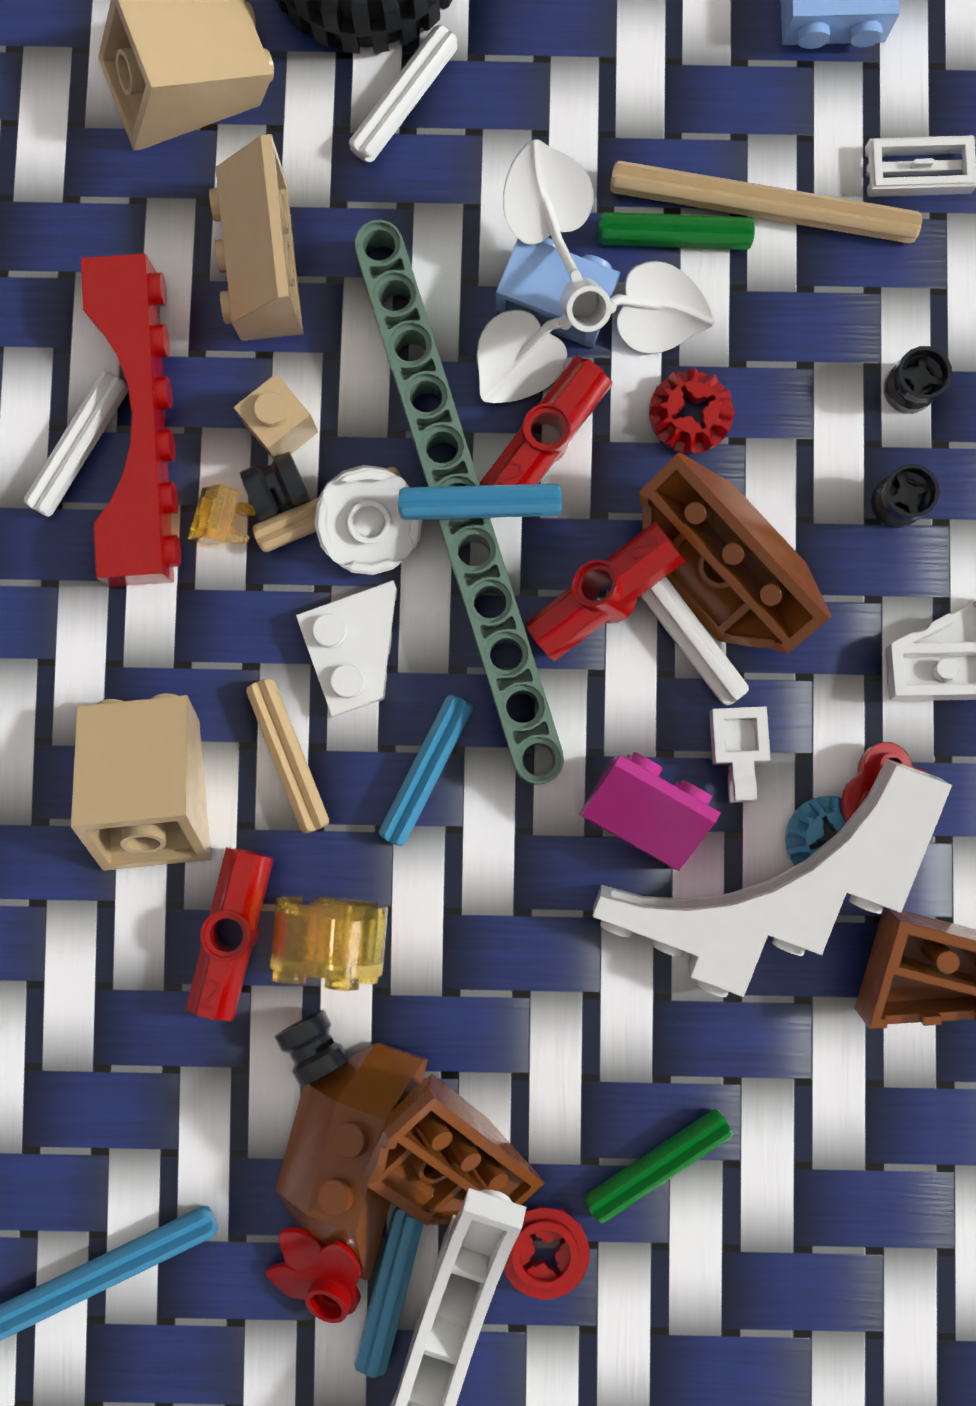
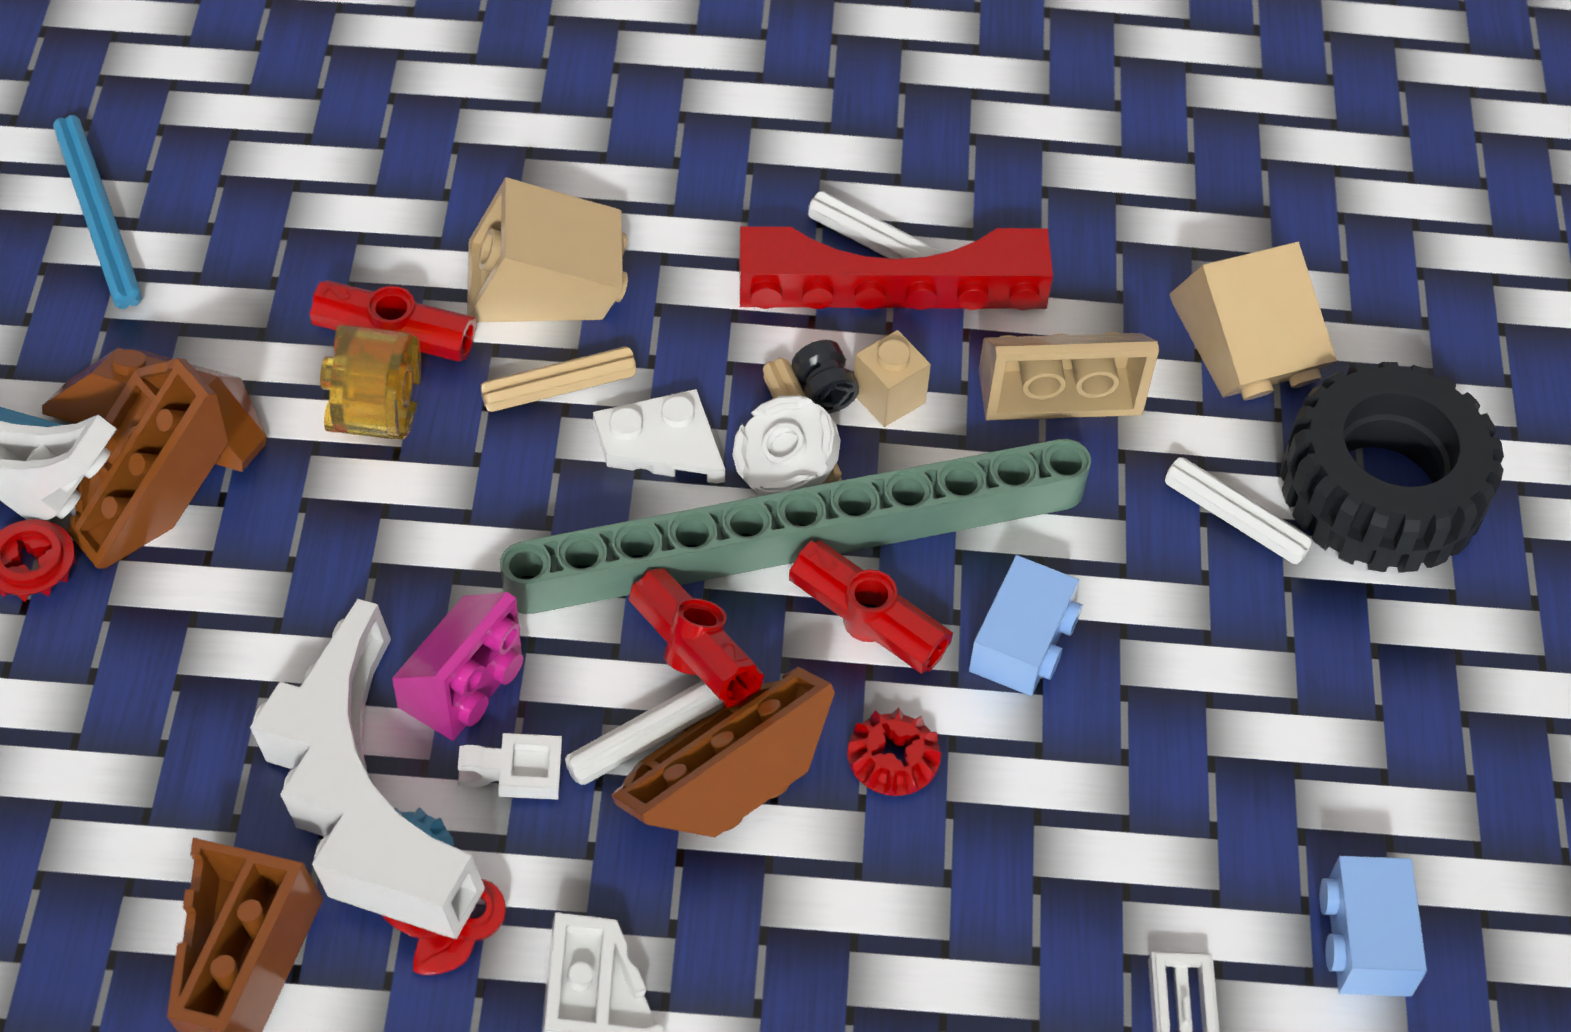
camera: 90 degrees right, 30 degrees down
clear yellow tile [188,484,256,545] -> none
red plate [265,1227,361,1323] -> none
black wheel [274,1009,349,1086] -> none
dark azure axle [379,695,473,846] -> none
dark azure axle [398,484,562,520] -> none
white plant [477,139,714,403] -> none
green axle [585,1109,733,1224] -> none
green axle [598,212,755,250] -> none
tan axle [610,161,922,244] -> none
black wheel [871,464,940,529] -> none
black wheel [883,346,952,414] -> none

